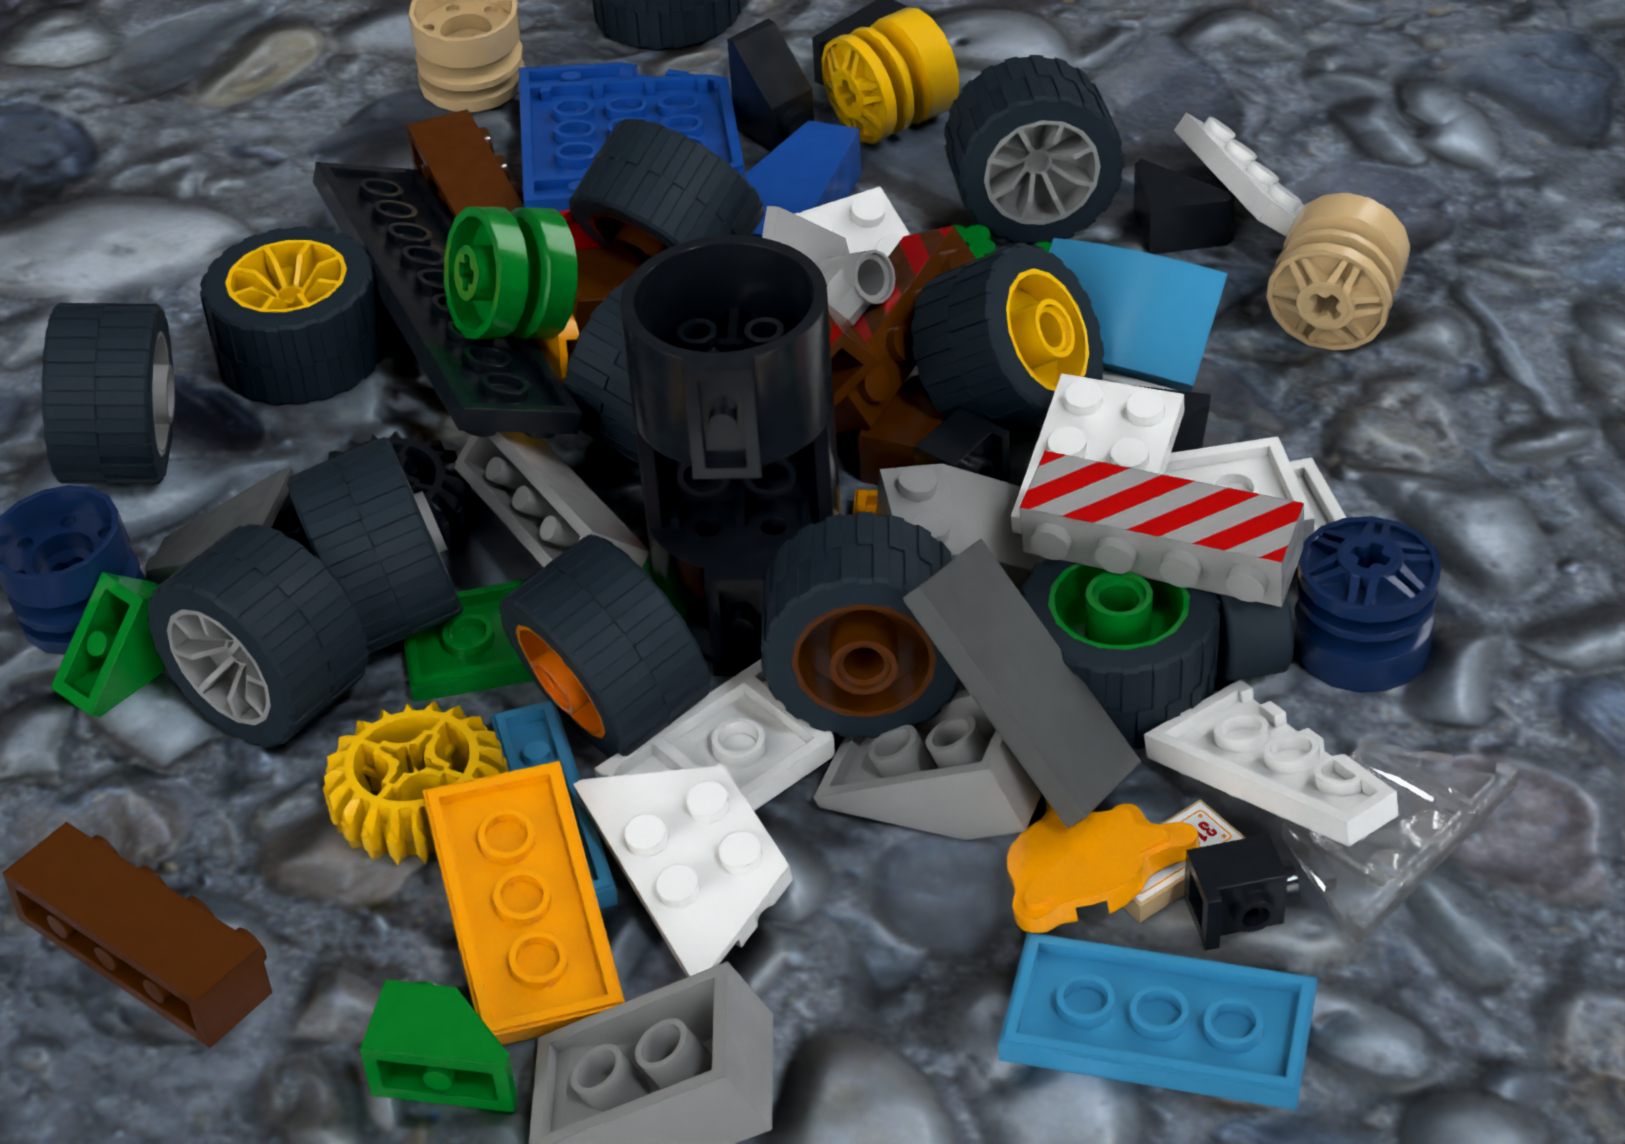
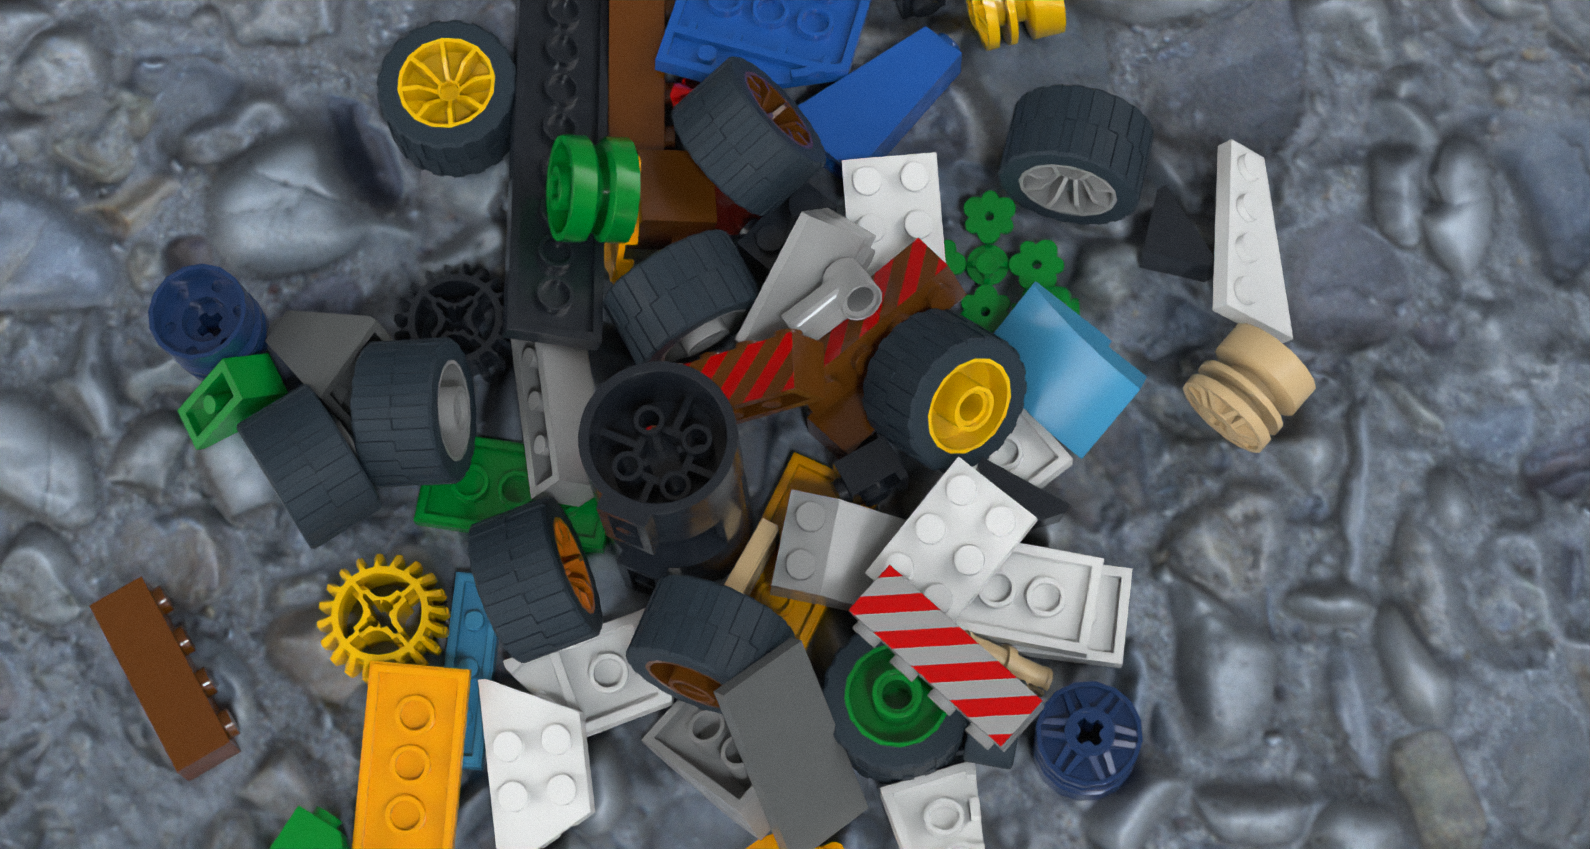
camera: 25 degrees right, 30 degrees up
black wheel [42,303,175,484] -> none

